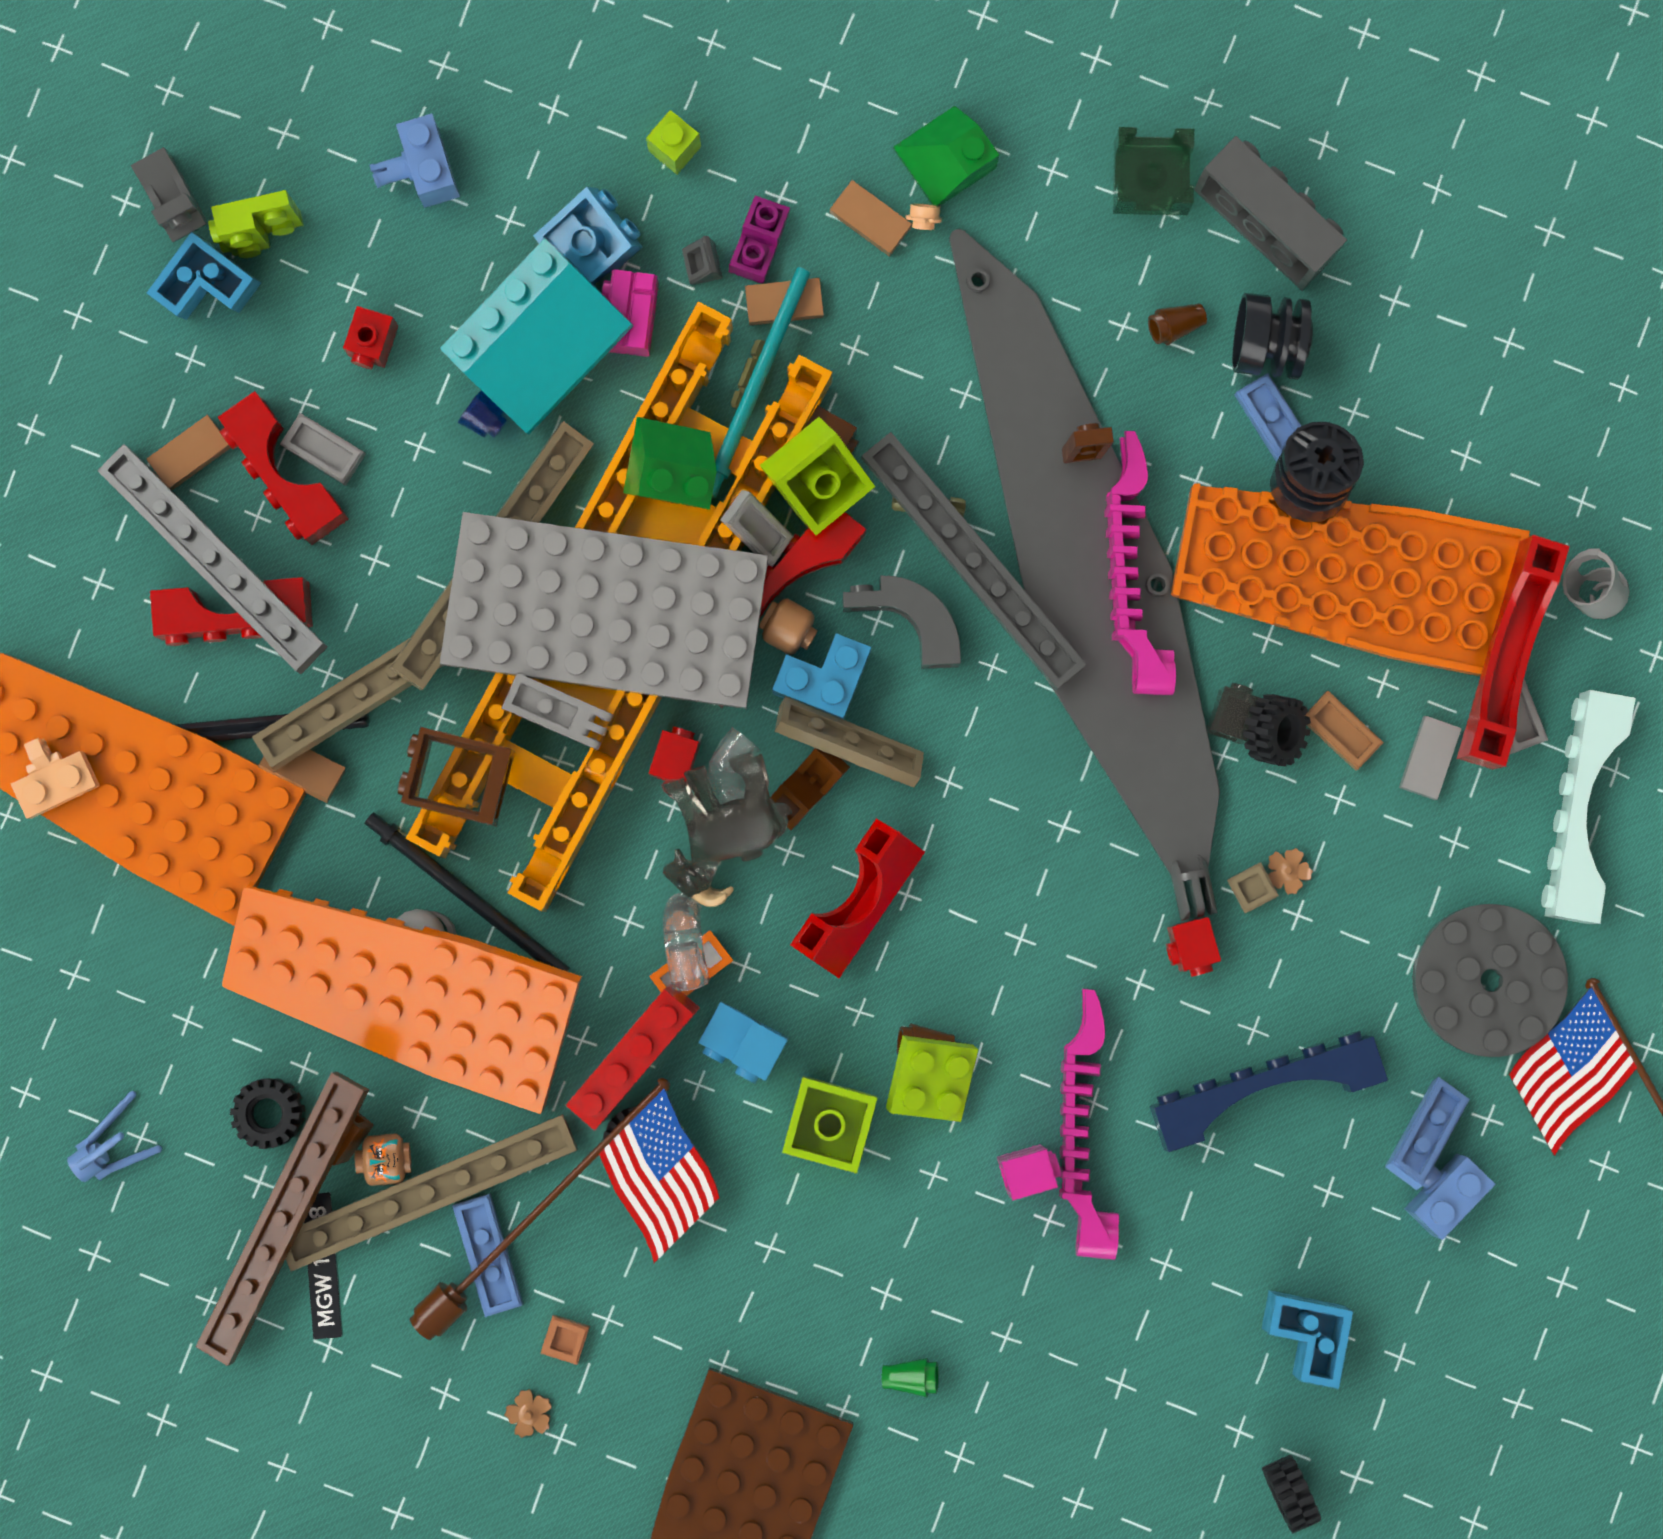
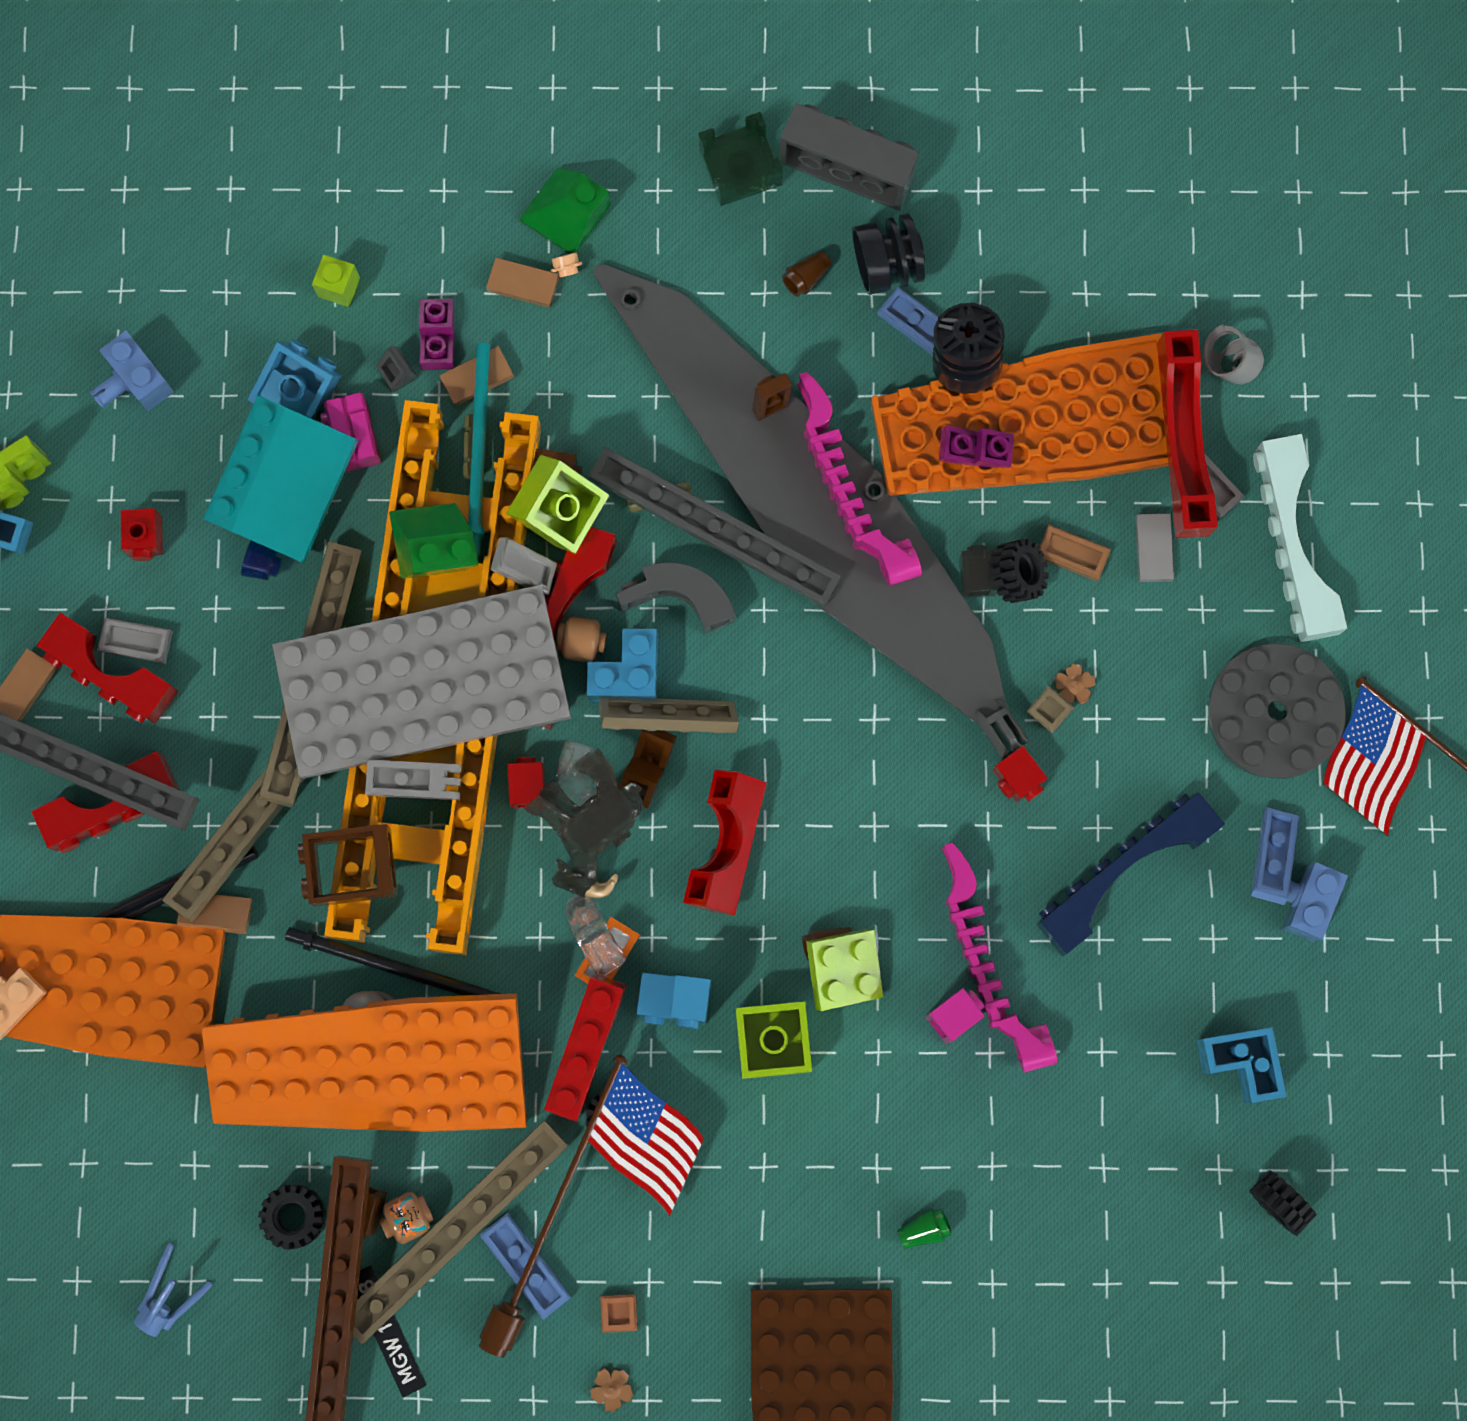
camera: 15 degrees left, 5 degrees down
none -> magenta slope [939,425,1014,468]

